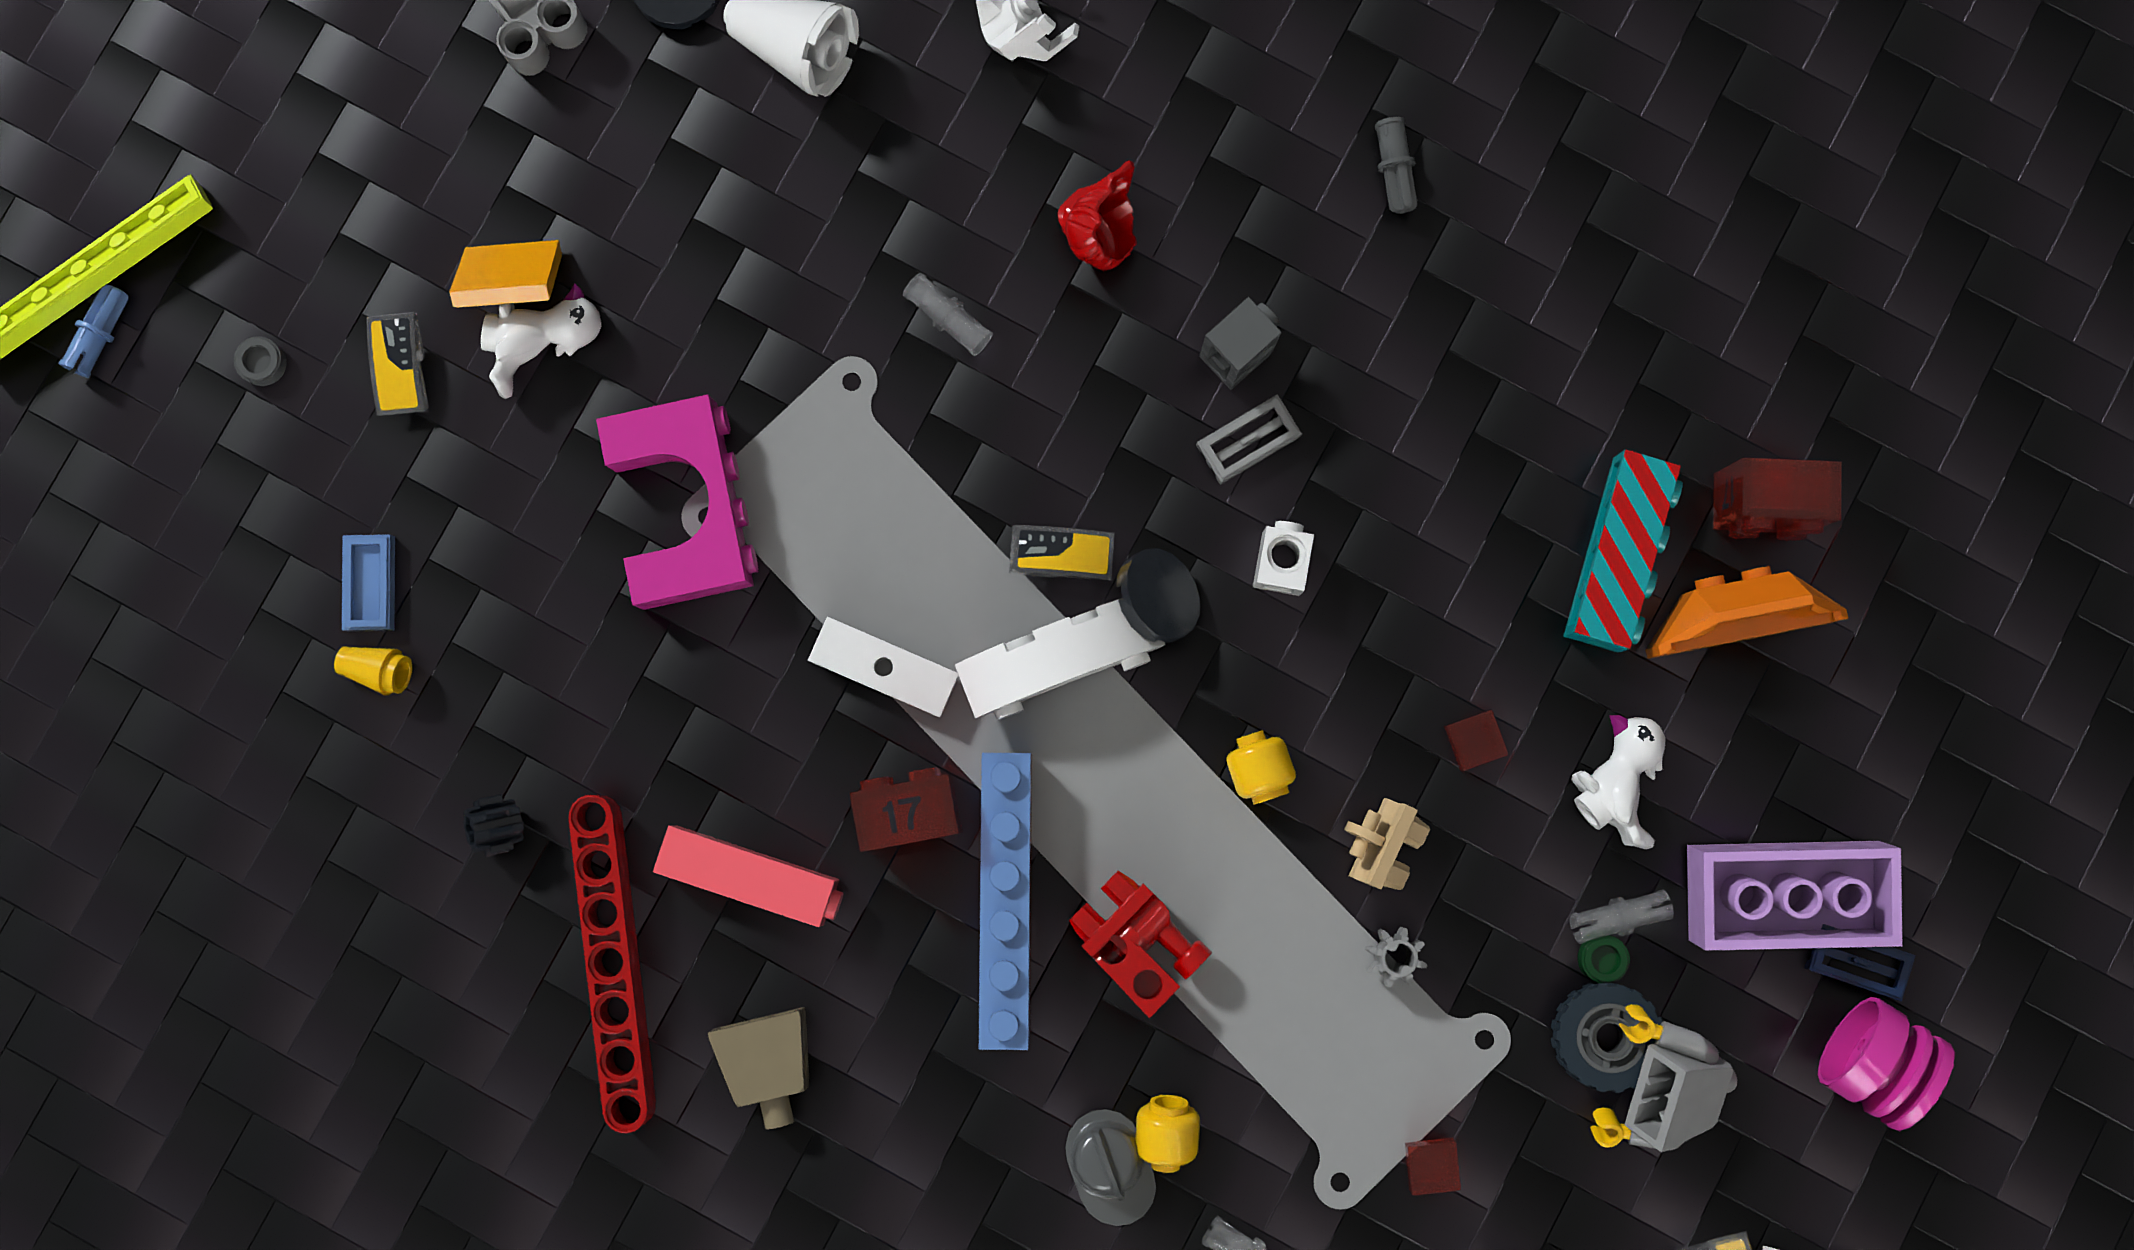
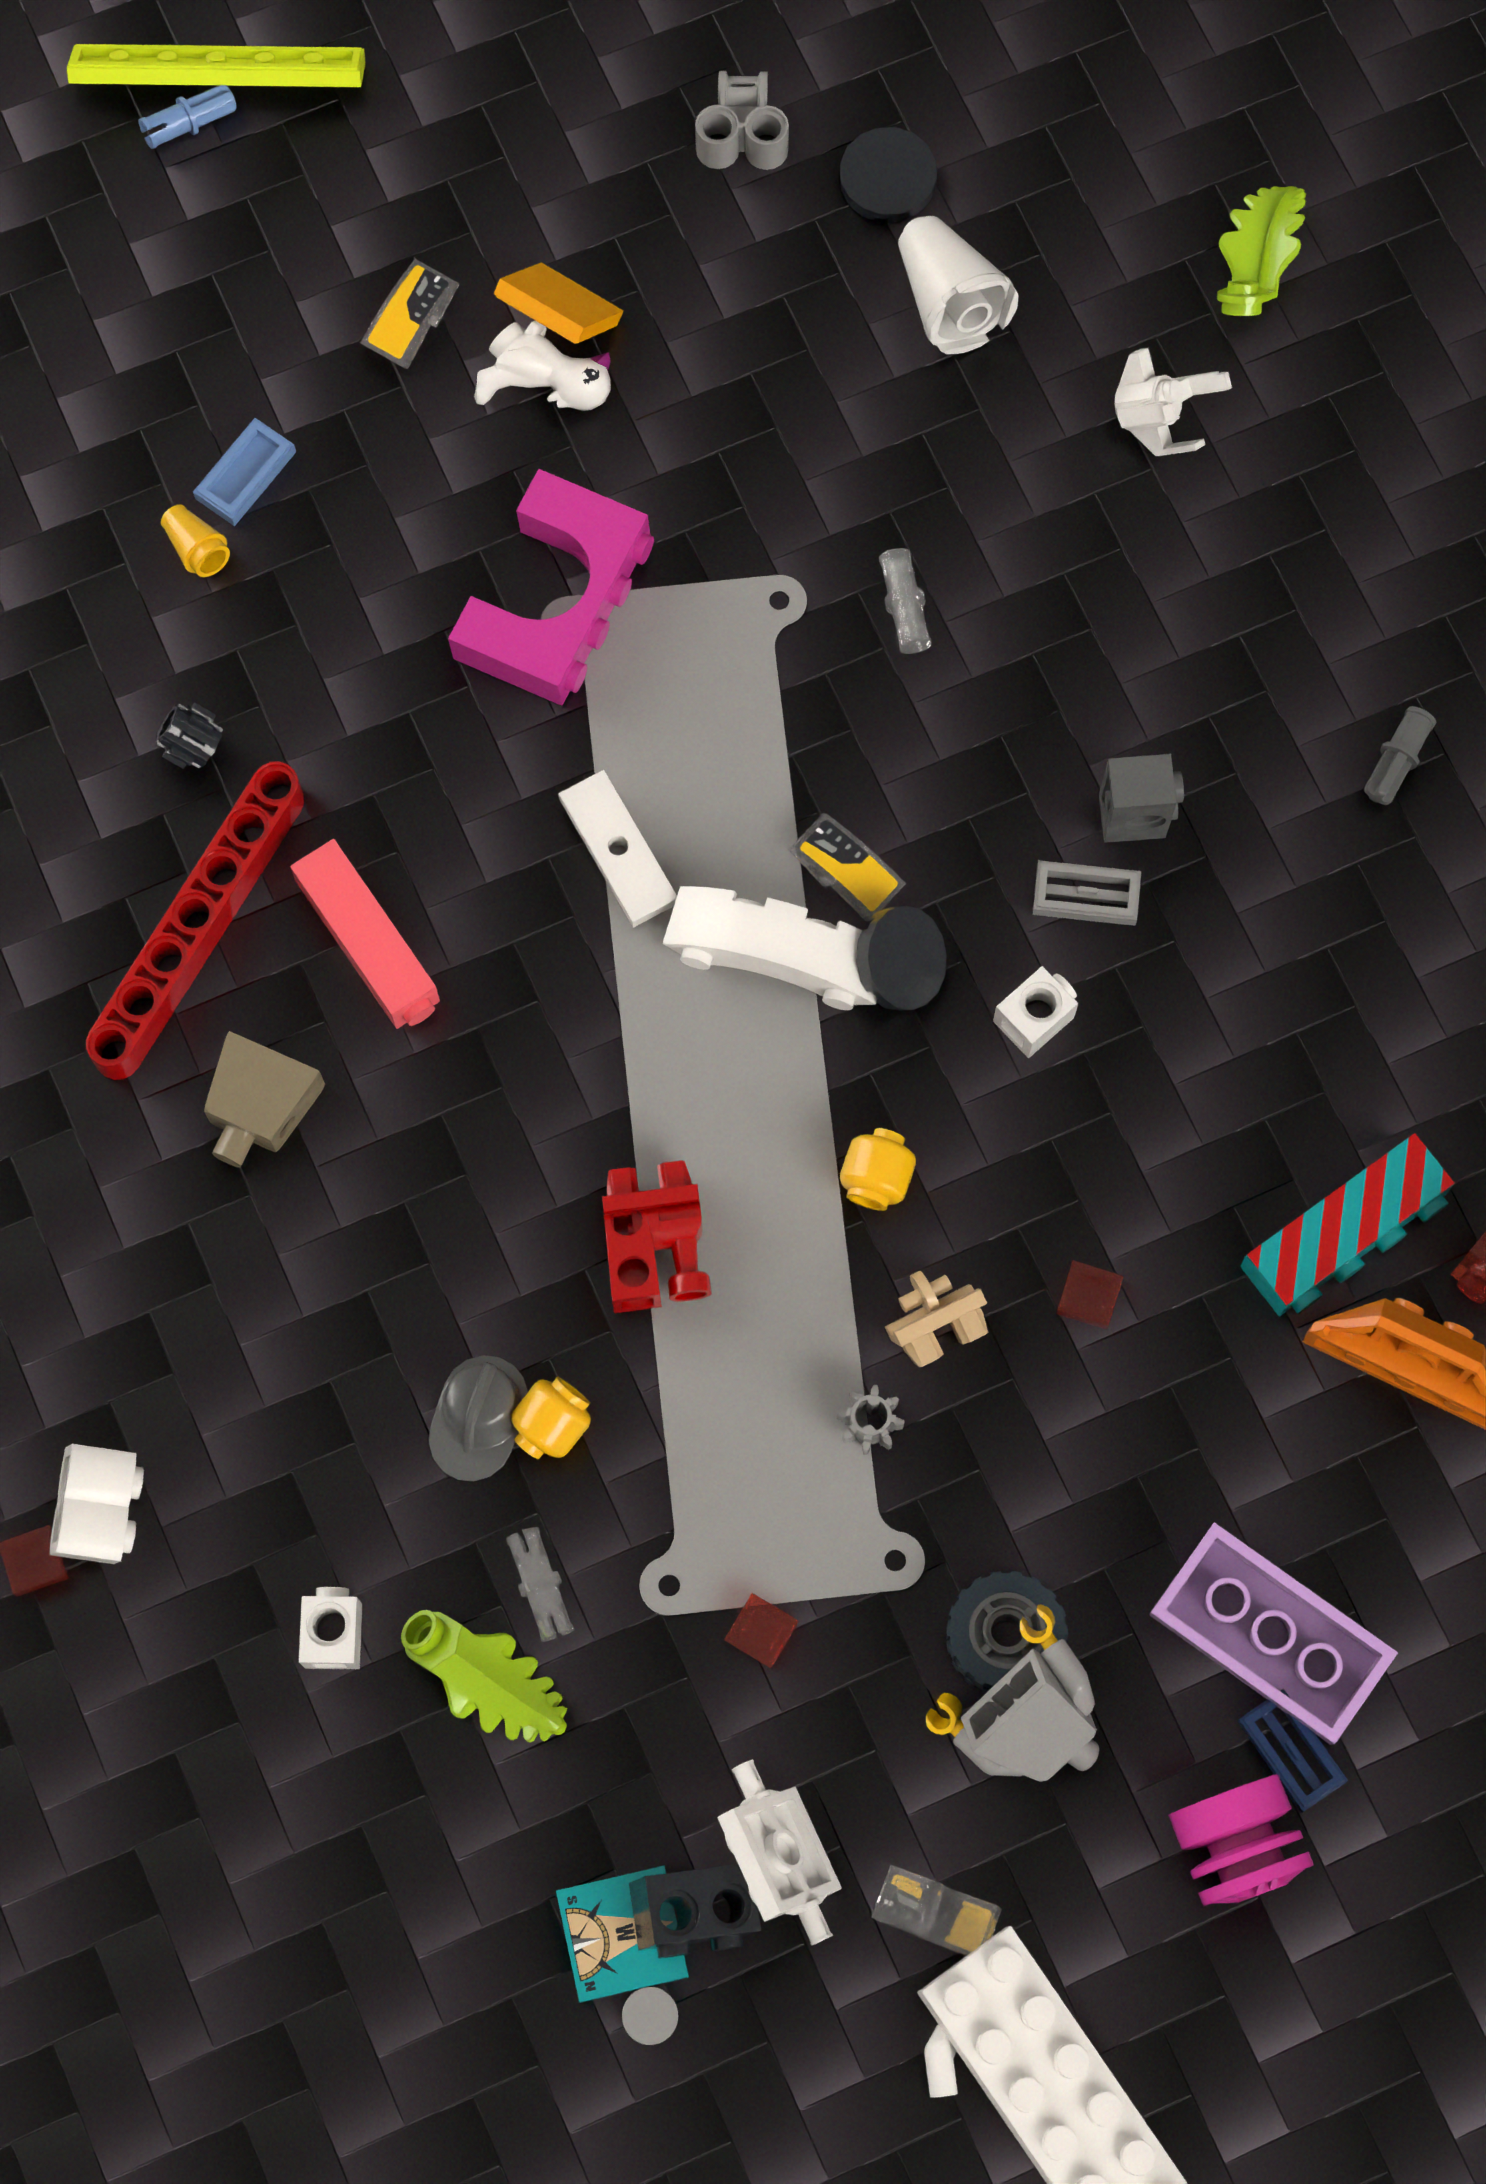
camera: 40 degrees right, 10 degrees down
dark grey tile [234,336,287,386] -> none
clear red brick [850,767,963,852] -> none
medium blue brick [979,753,1032,1050] -> none
red hair [1058,160,1137,271] -> none
clear pin [1570,890,1673,944] -> none
white animal [1571,715,1665,849] -> none
dark green tile [1578,934,1630,983] -> none

